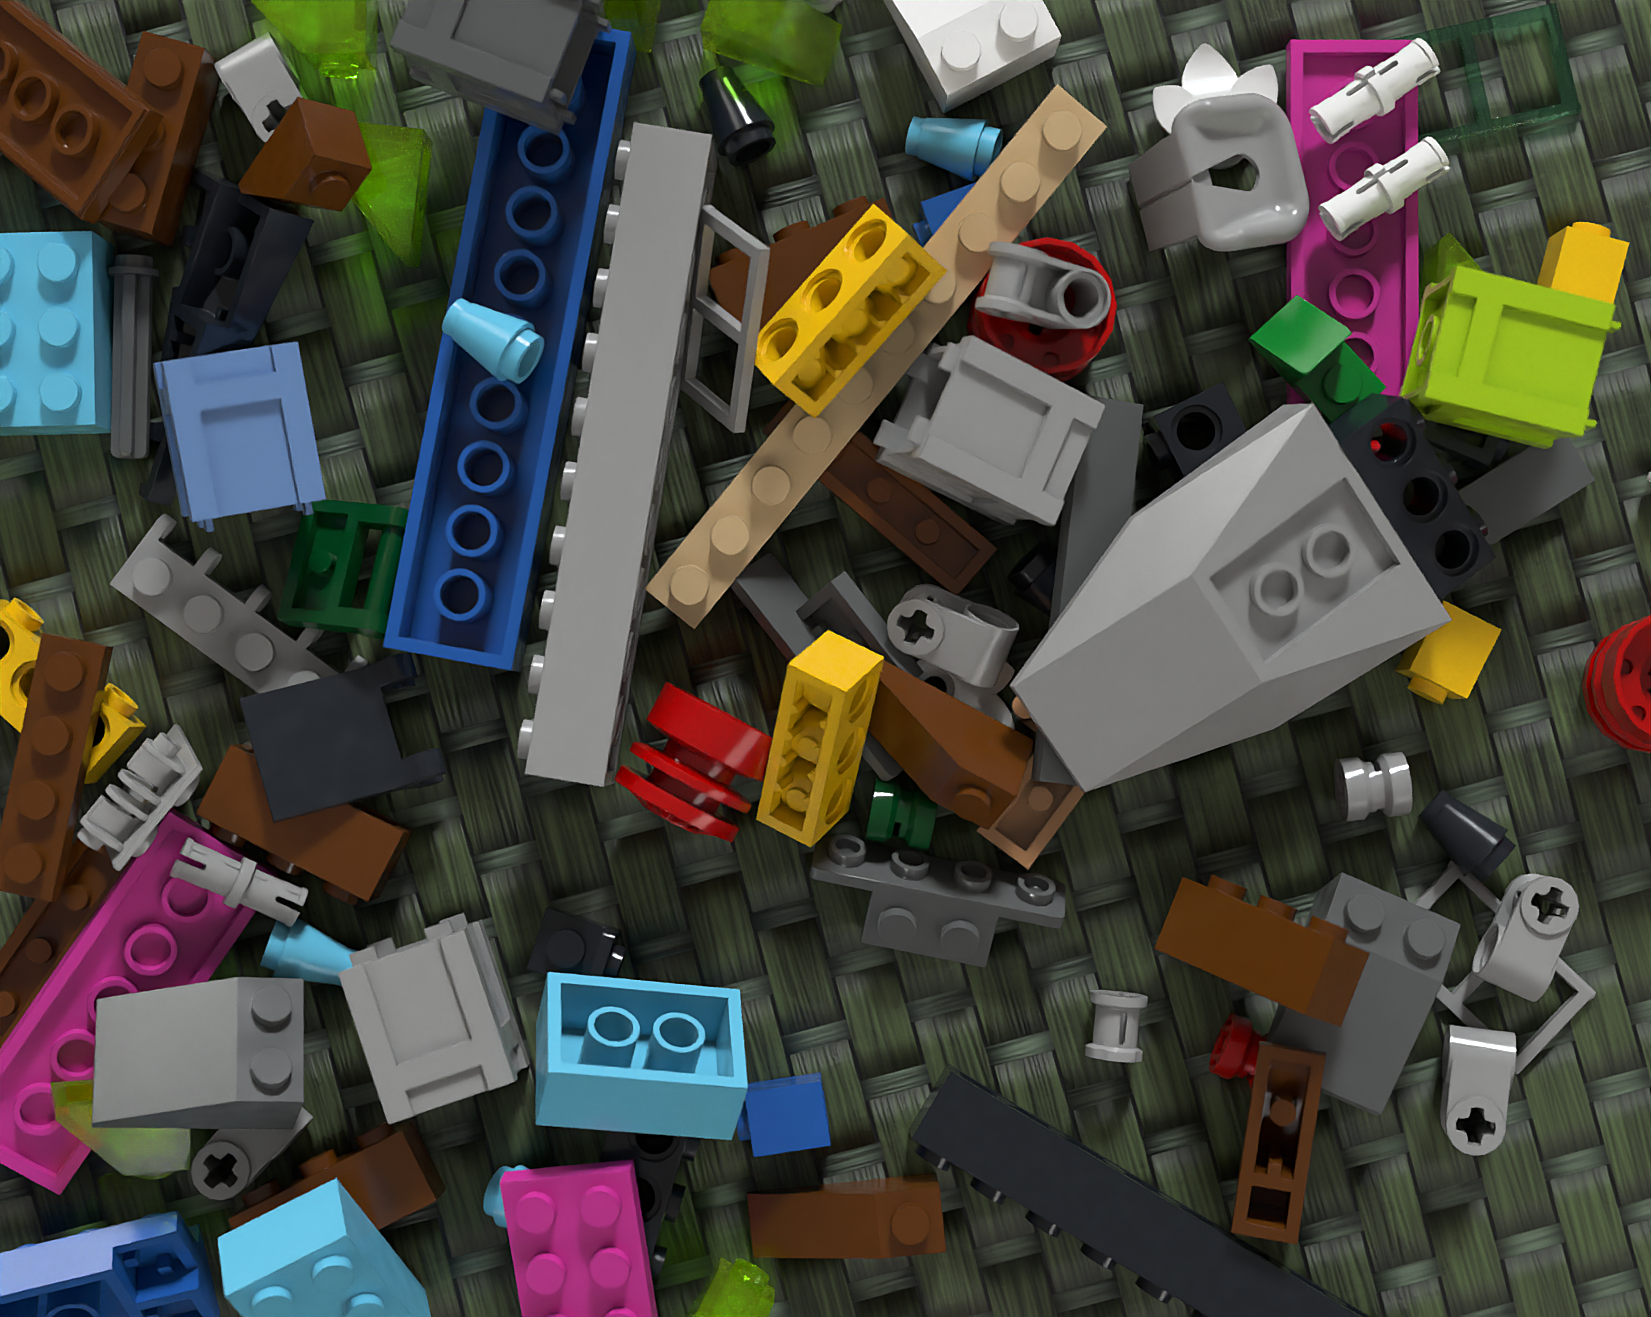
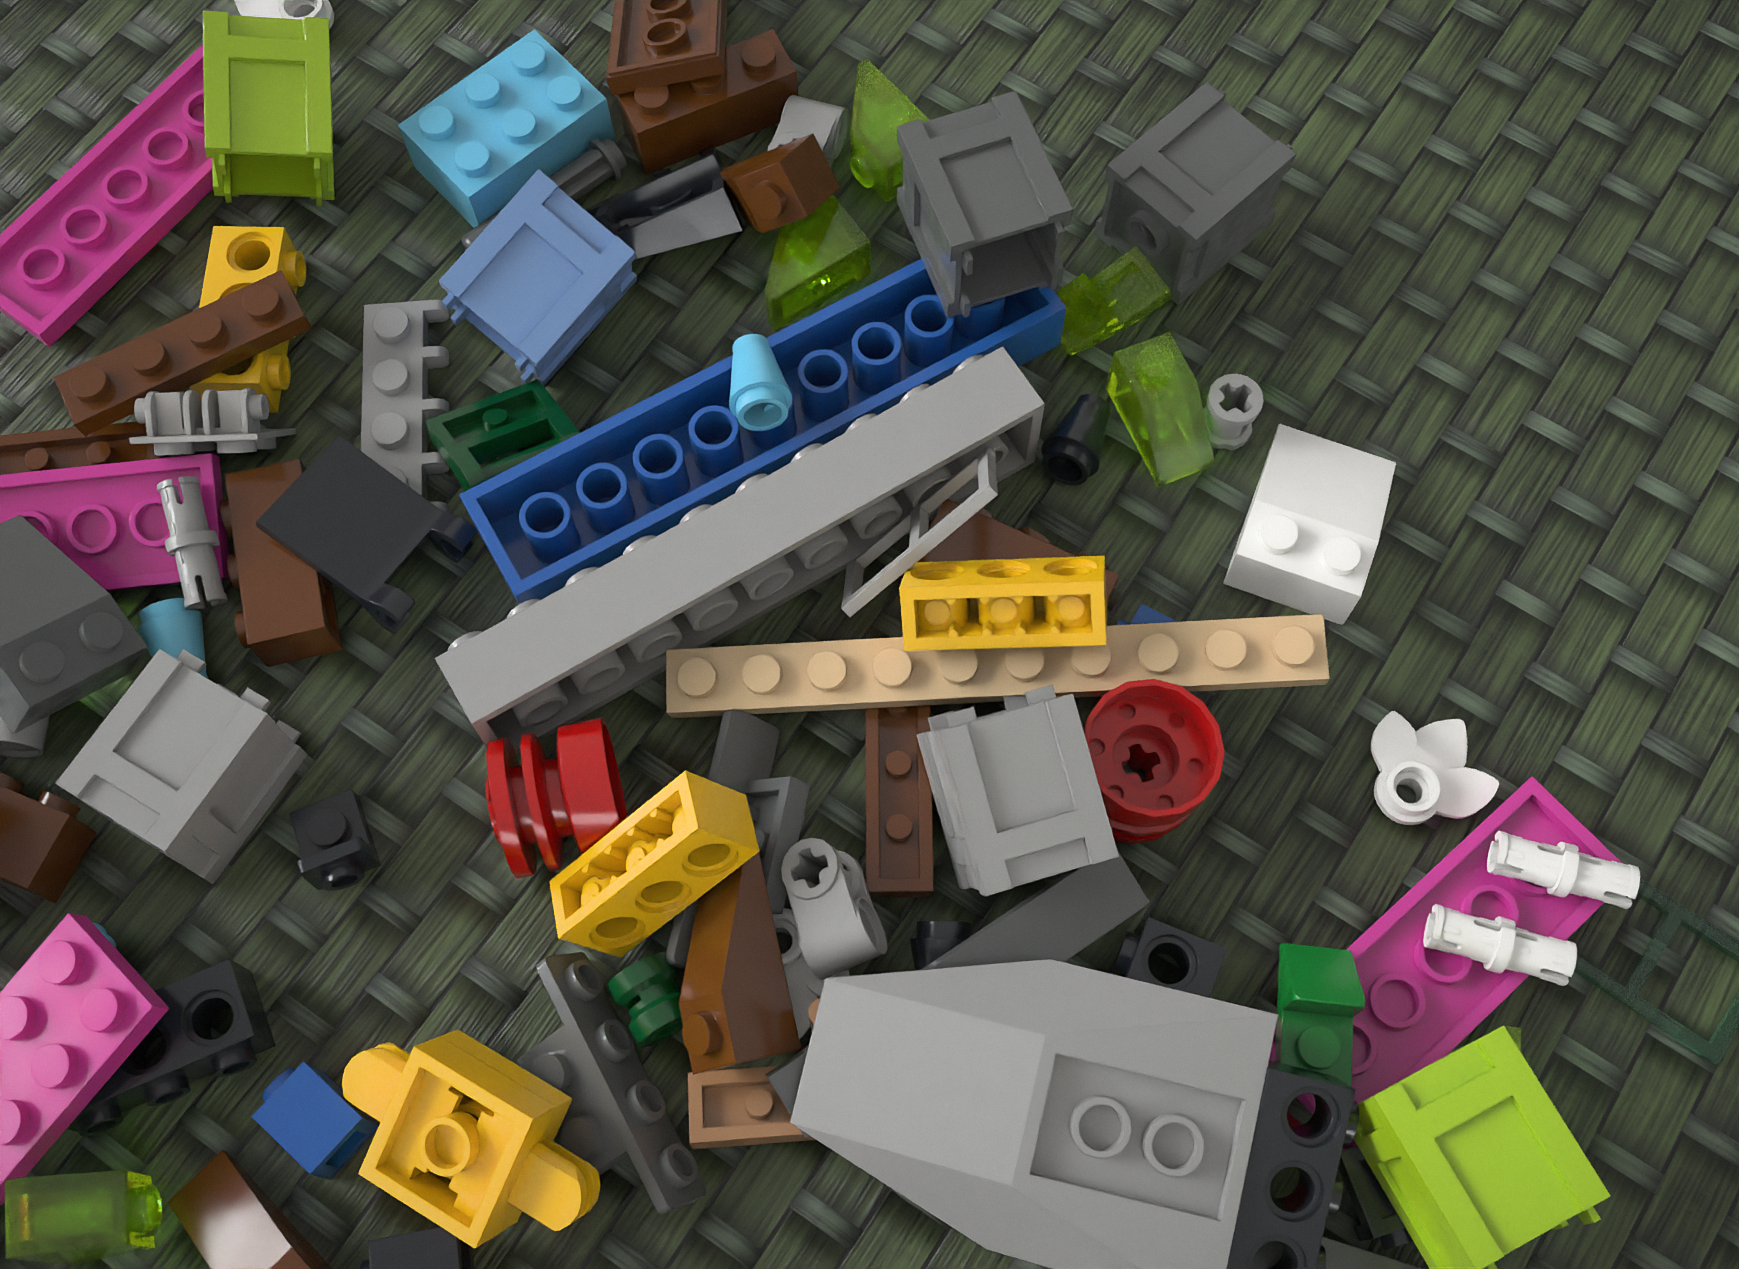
camera: 50 degrees right, 20 degrees down
medium azure brick [536,972,748,1140] -> none
medium azure cone [905,116,1003,182] -> none
light grey piece [975,242,1111,329] -> none
light grey piece [1128,93,1310,252] -> none
yellow brick [1537,222,1629,304] -> none
none -> yellow brick [342,1029,600,1248]

